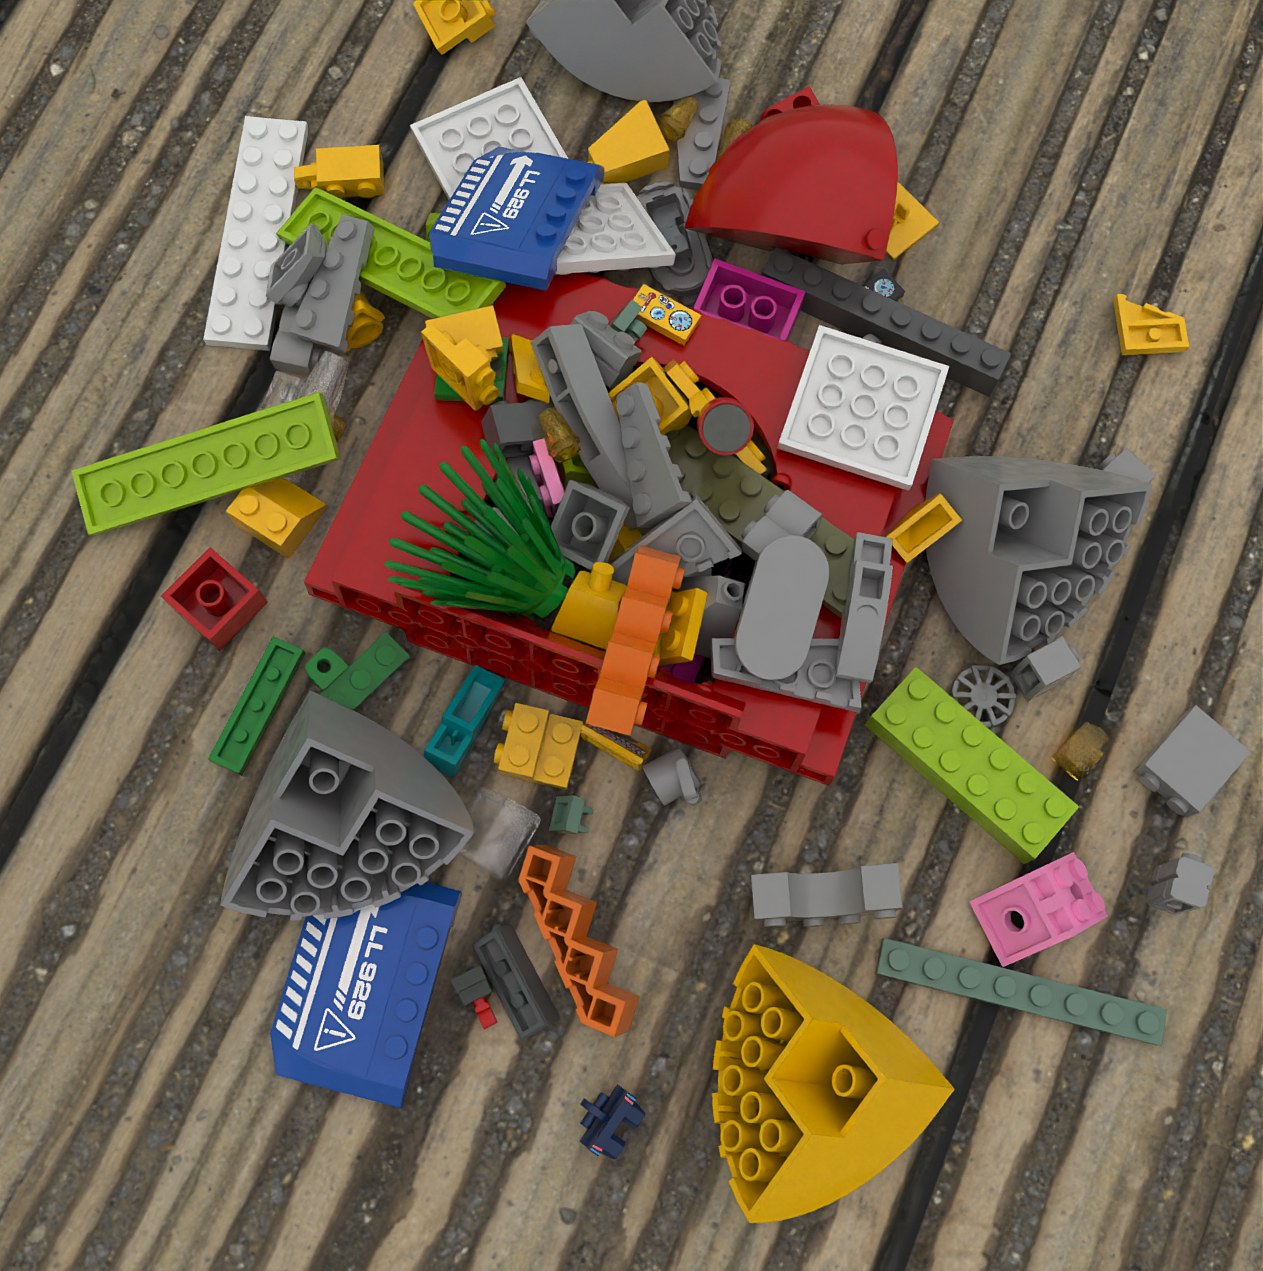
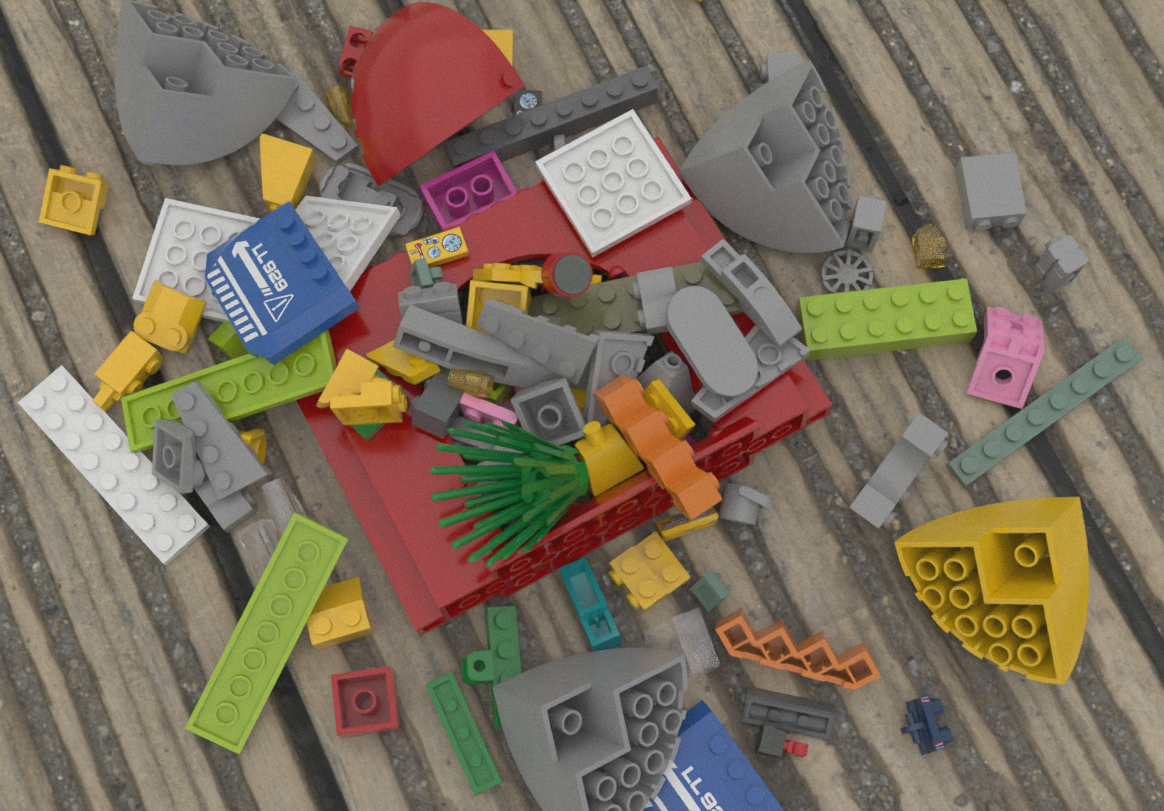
camera: 45 degrees left, 0 degrees up
clear yellow cone [658,96,699,142] -> none
yellow slope [885,493,962,563] -> none
none -> yellow slope [134,280,207,354]

